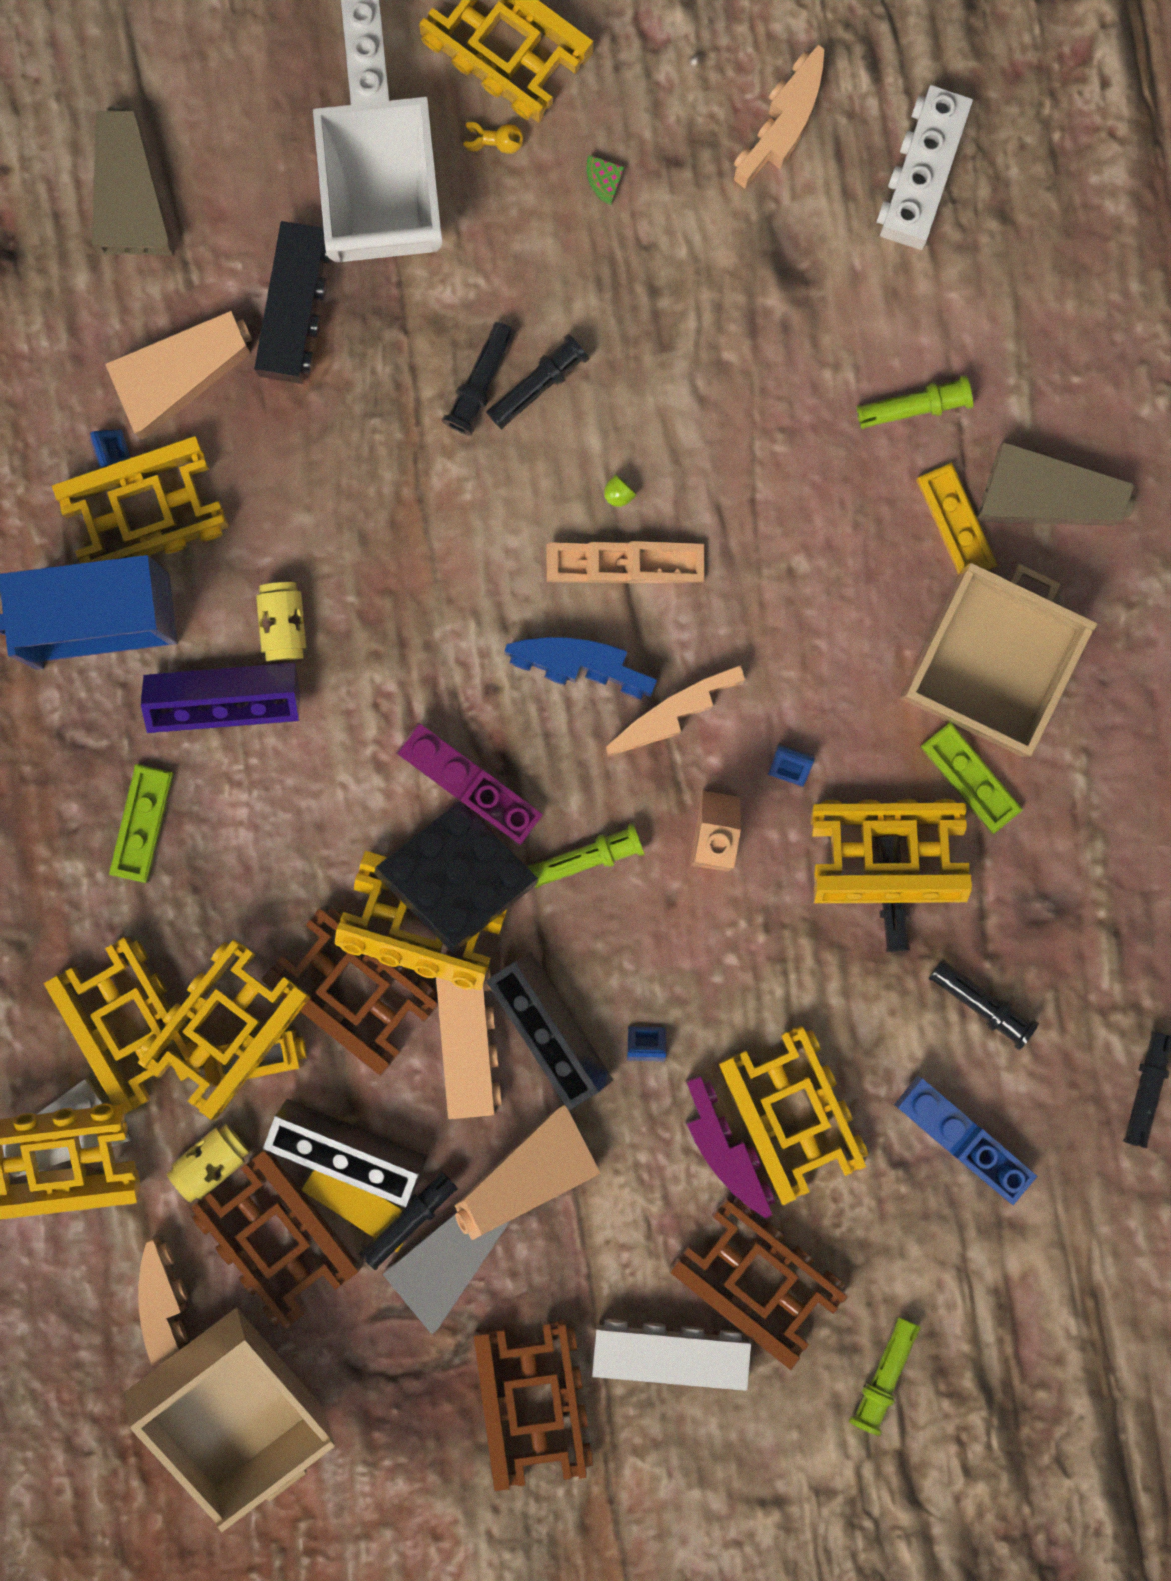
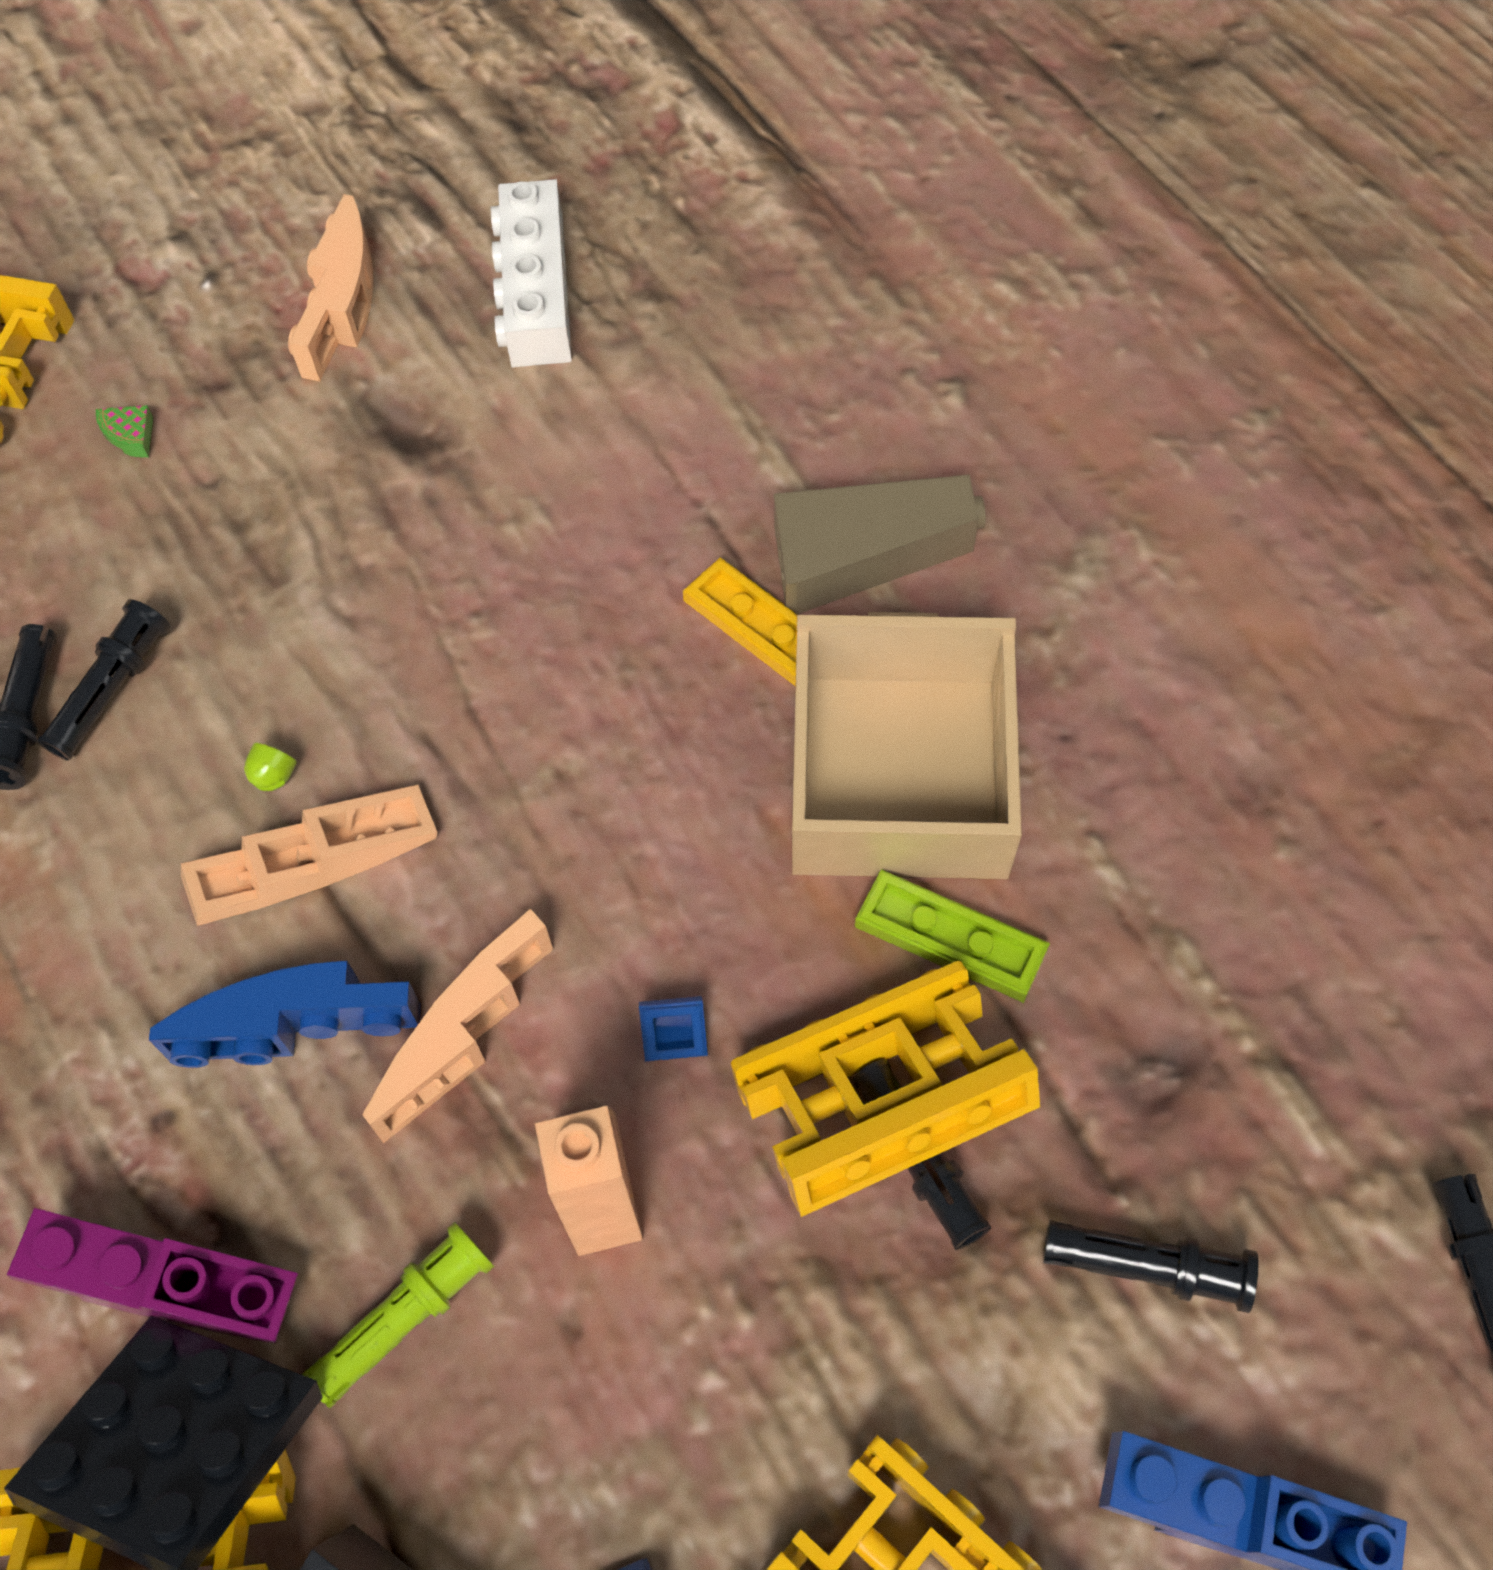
camera: 20 degrees left, 25 degrees down
lime pin [856,375,974,430] -> none

